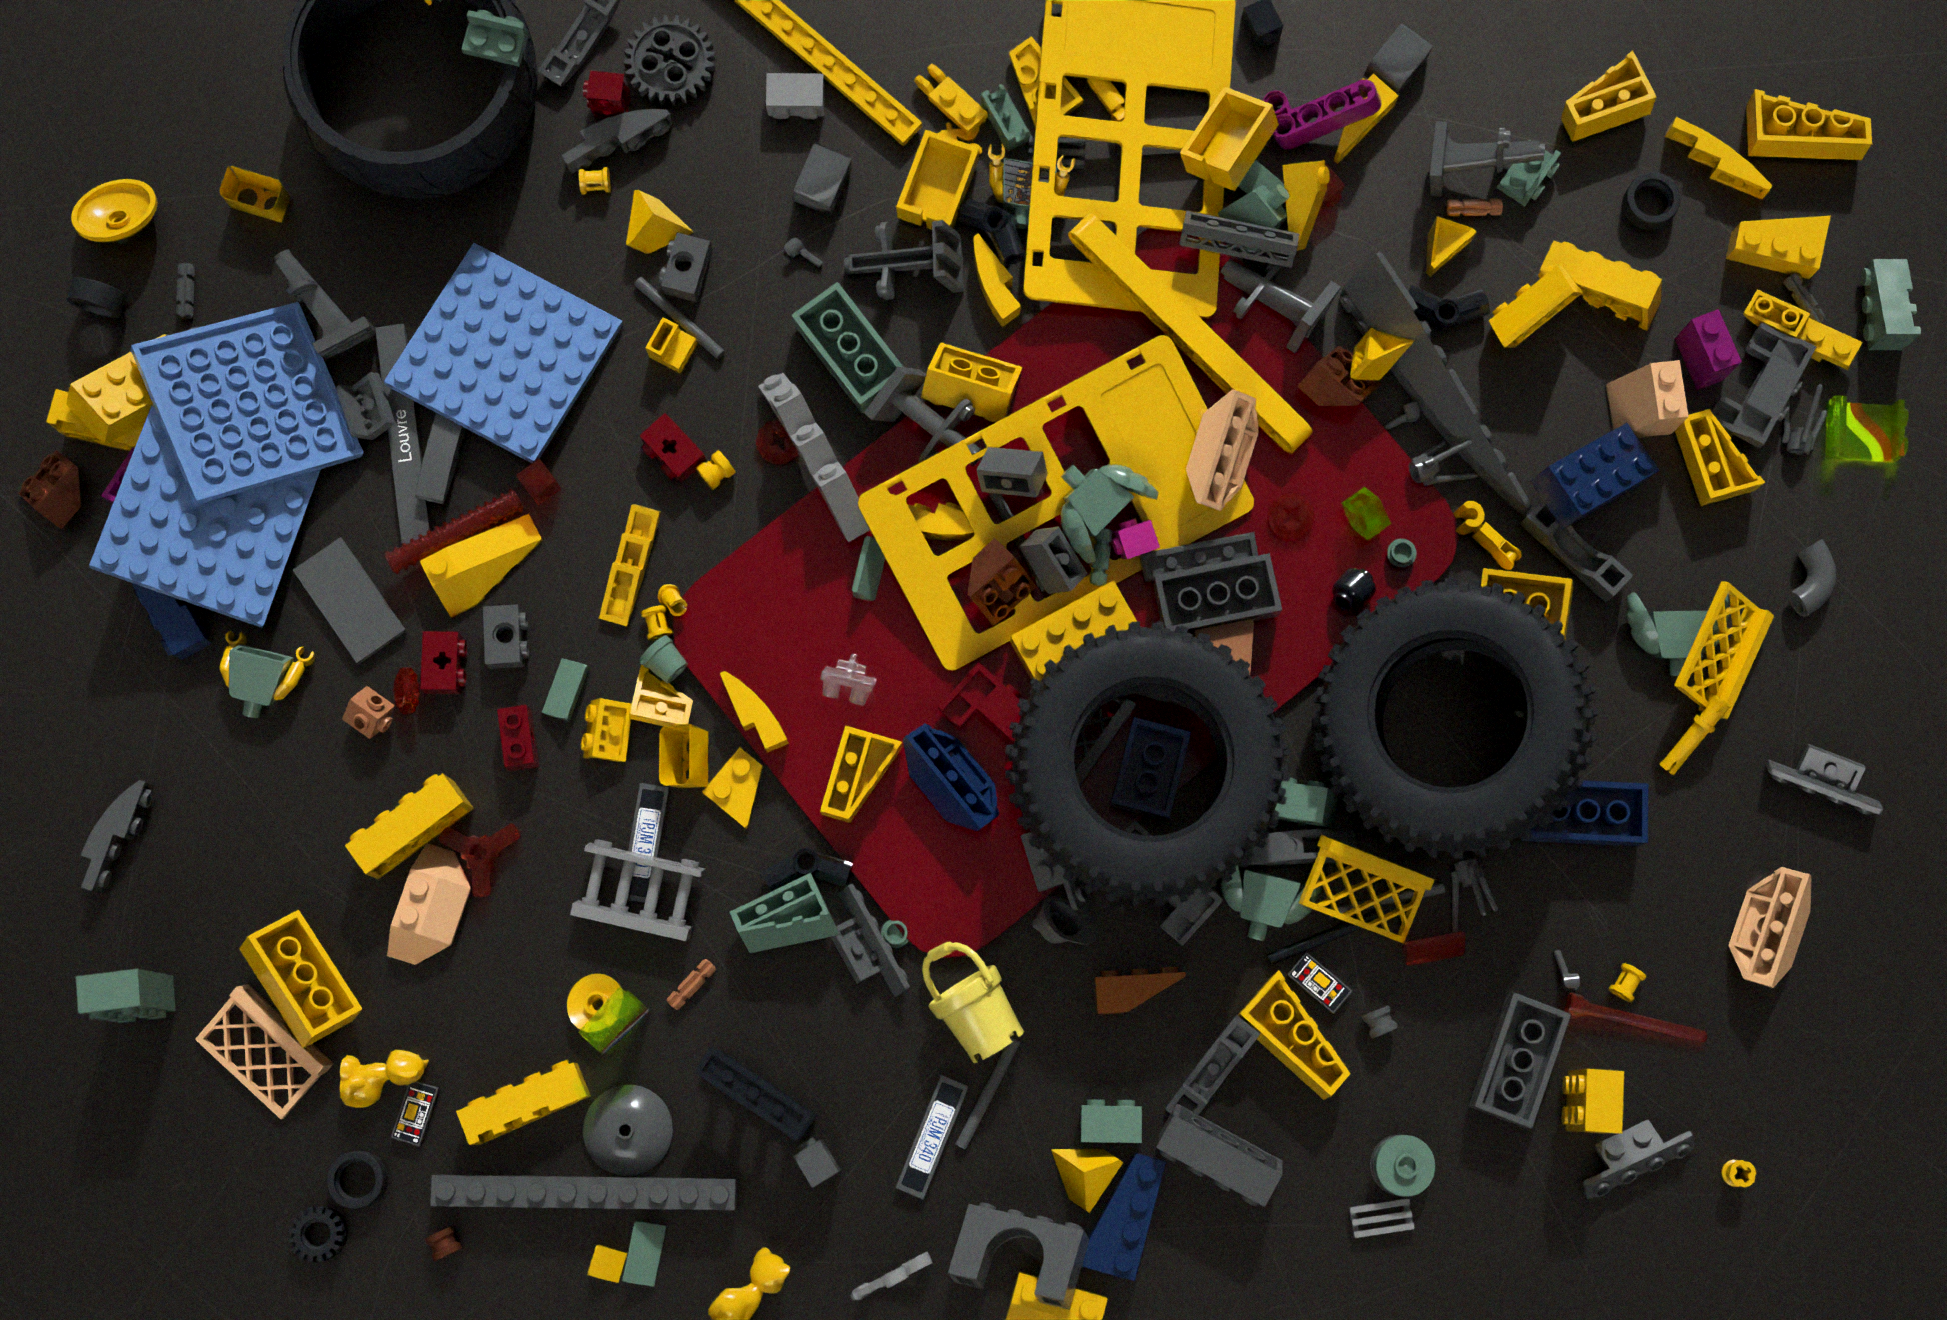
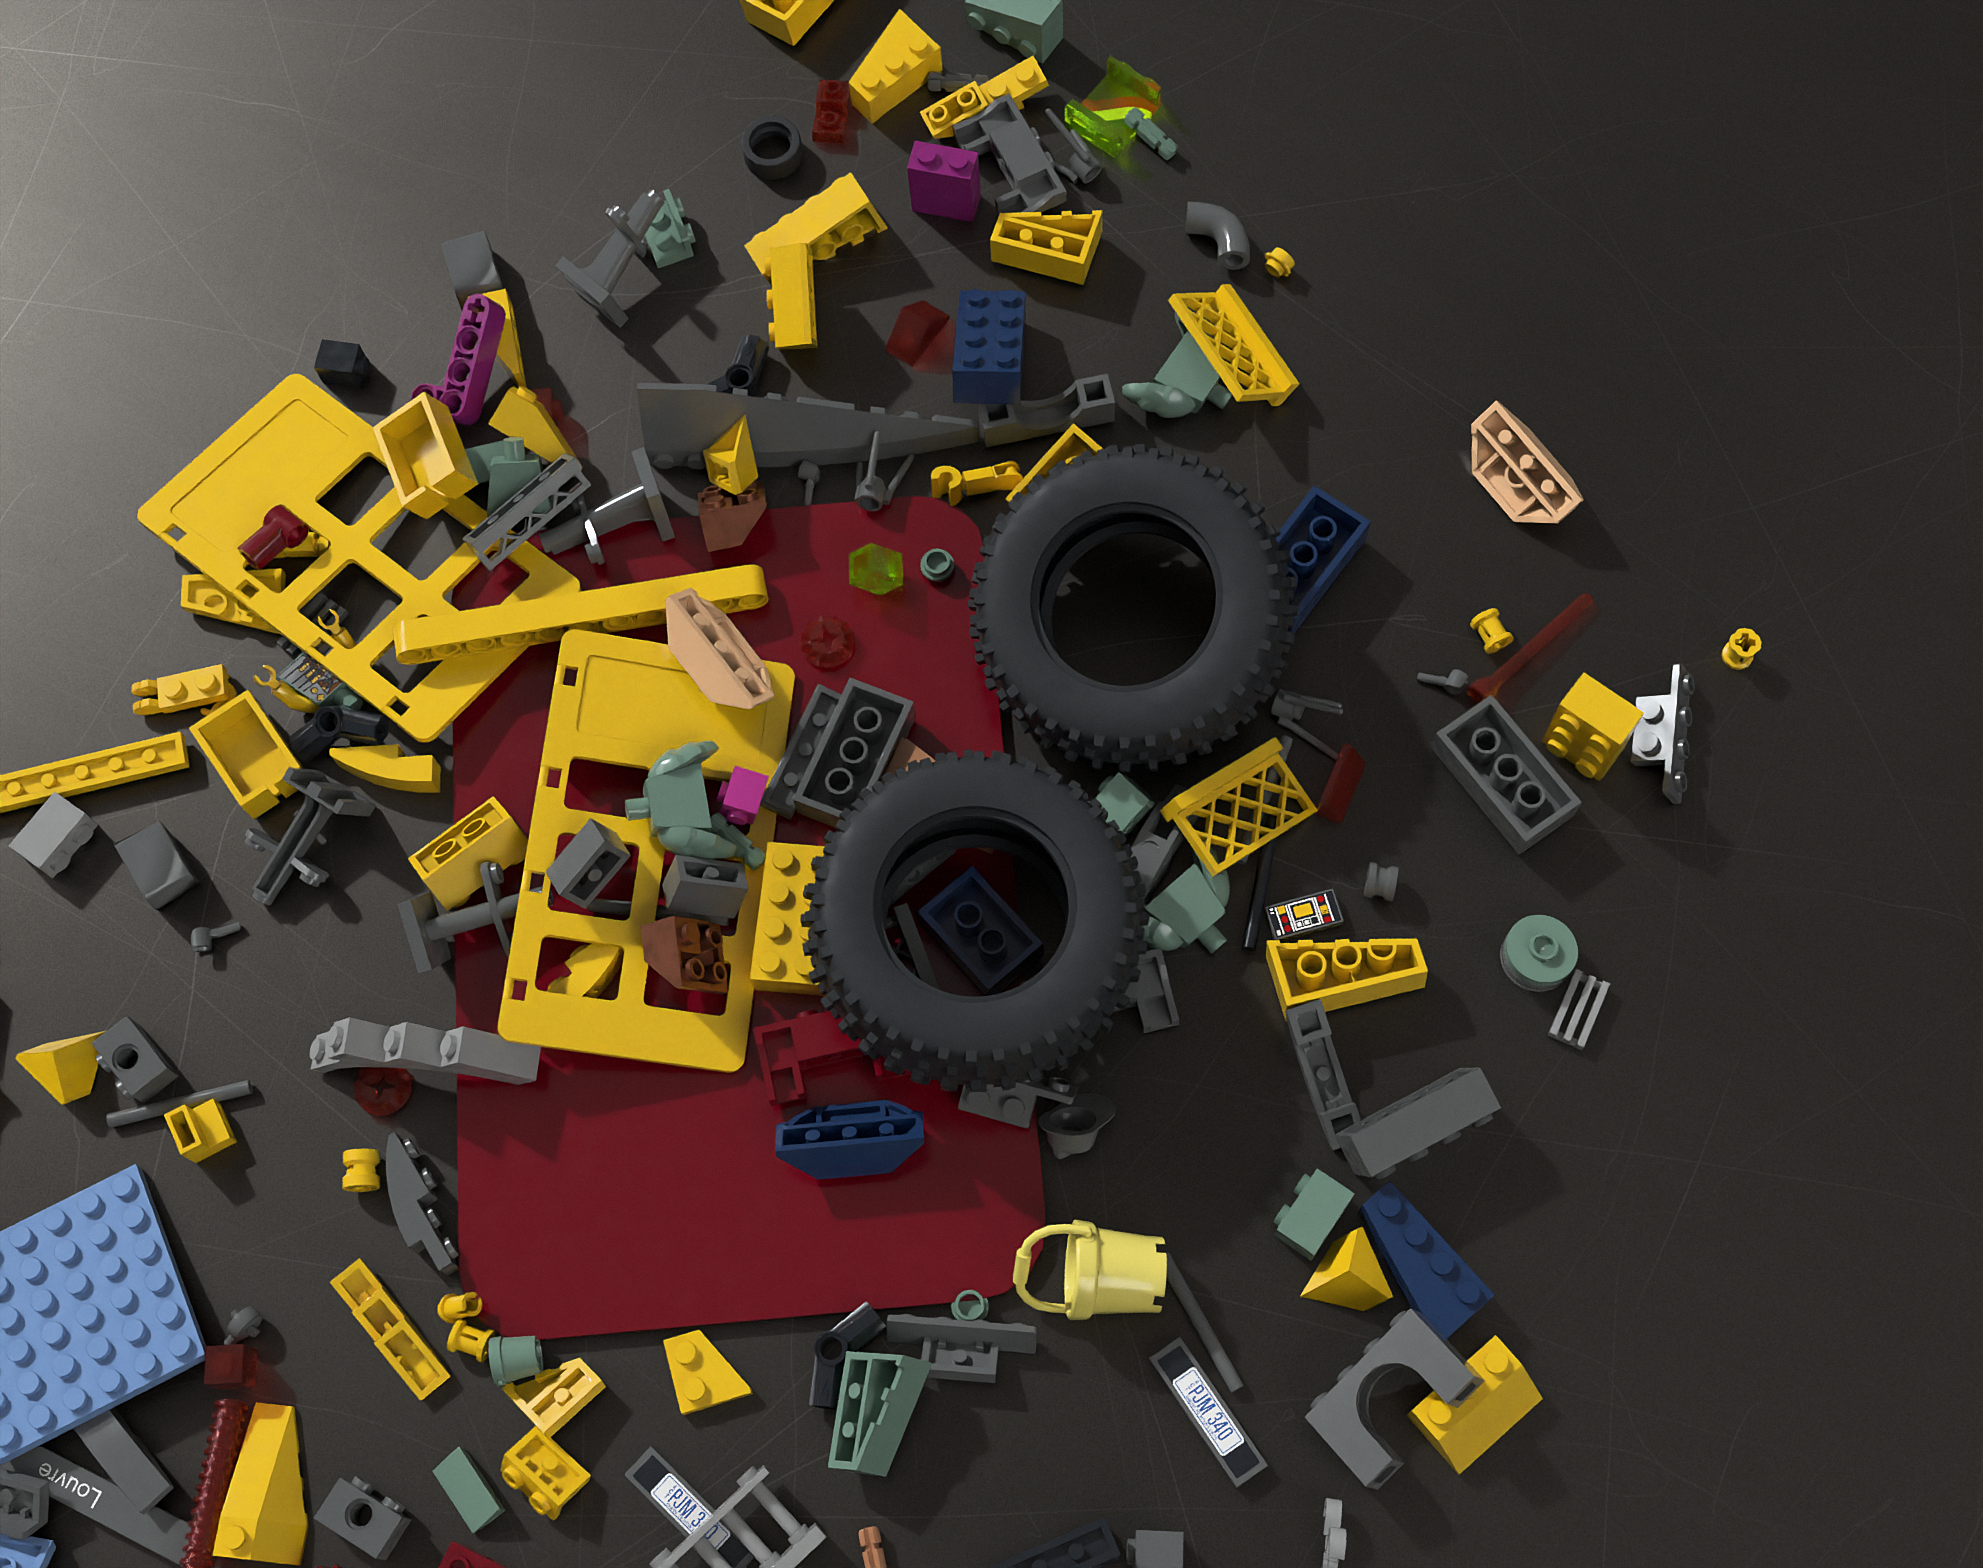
camera: 50 degrees left, 10 degrees down
dark red brick [639,413,707,483] -> none
yellow piece [659,724,708,789] -> none
yellow slope [720,671,789,753] -> none
sand green brick [791,282,903,413] -> none
clear hips [820,654,877,705] -> none
yellow wedge [820,726,903,823] -> none
sand green slope [852,536,885,601] -> none
sand green hinge [981,84,1032,152] -> none
dark orange slope [1094,967,1186,1015] -> none
black head [1332,568,1376,612] -> none
yellow slope [1426,216,1476,277] -> none
nougat axle [1446,199,1503,216] -> none
yellow wedge [1561,51,1656,142] -> none
light nougat slope [1606,360,1689,438] -> none
yellow pin [1659,695,1731,775] -> none
yellow slope [1665,117,1772,199] -> none
dark grey bracket [1766,744,1884,815] -> none
none -> dark grey piece [224,1306,262,1349]
none -> dark red piece [237,504,309,570]
none -> dark grey slope [386,1132,460,1276]
none -> clear red slope [812,80,850,144]
none -> clear red slope [886,300,950,366]
none -> sand green axle [1124,107,1178,160]
none -> yellow plate [1265,247,1295,278]

